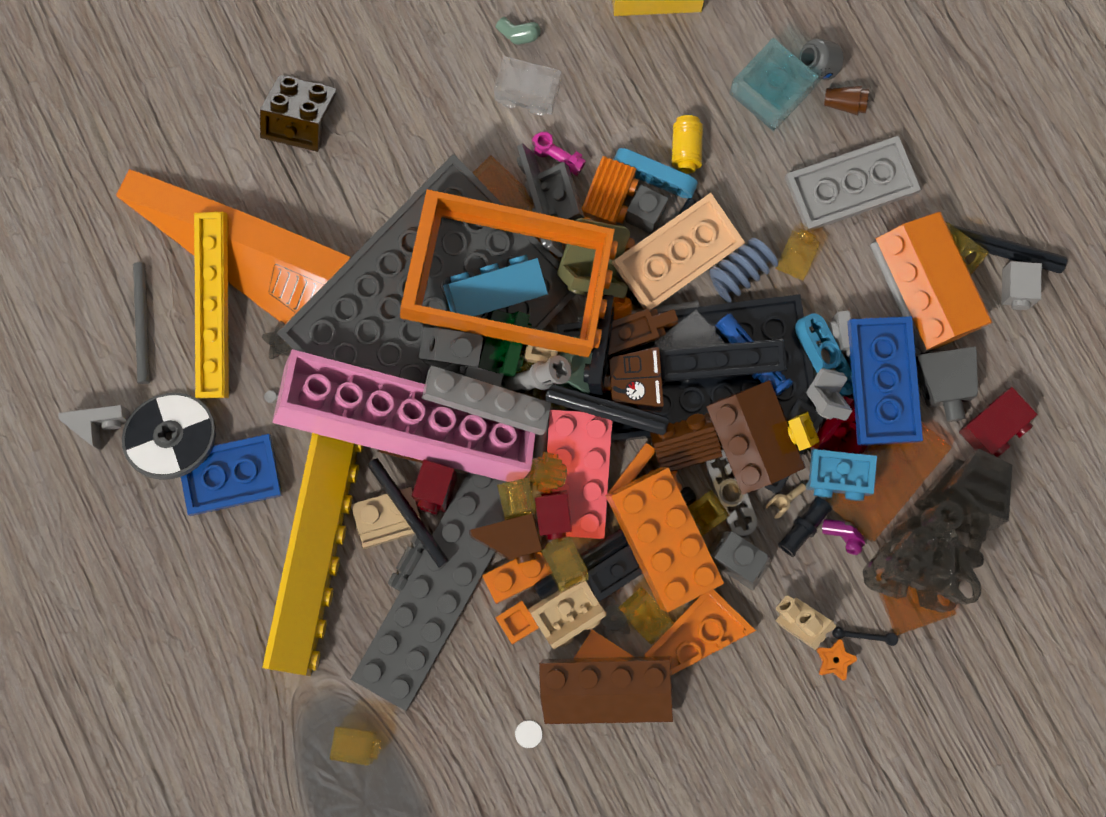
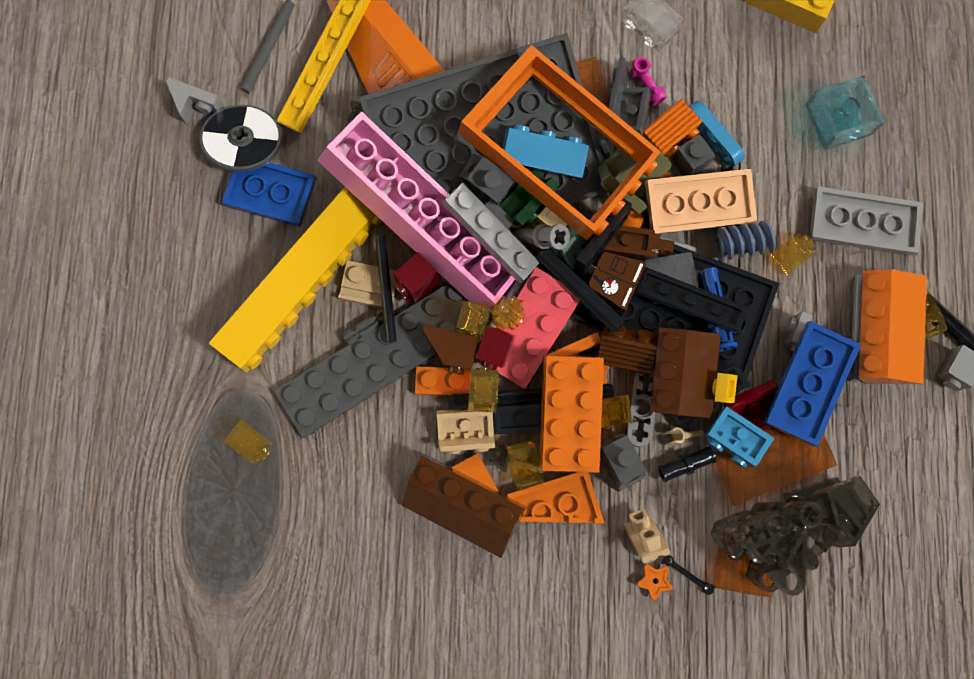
camera: 25 degrees right, 0 degrees up
orange plate [495,601,539,645] -> none
white sticker [515,720,542,748] -> none
yellow head [672,115,703,174] -> none
dark azure beam [795,313,853,397] -> none
dark grey head [799,39,844,80] -> none
light grey bracket [806,368,853,420] -> none
magenta arm [822,519,865,555] -> none
reddish brown cone [824,86,869,116] -> none
dark grey torso [916,346,978,422] -> none
dark red brick [959,387,1038,459] -> none

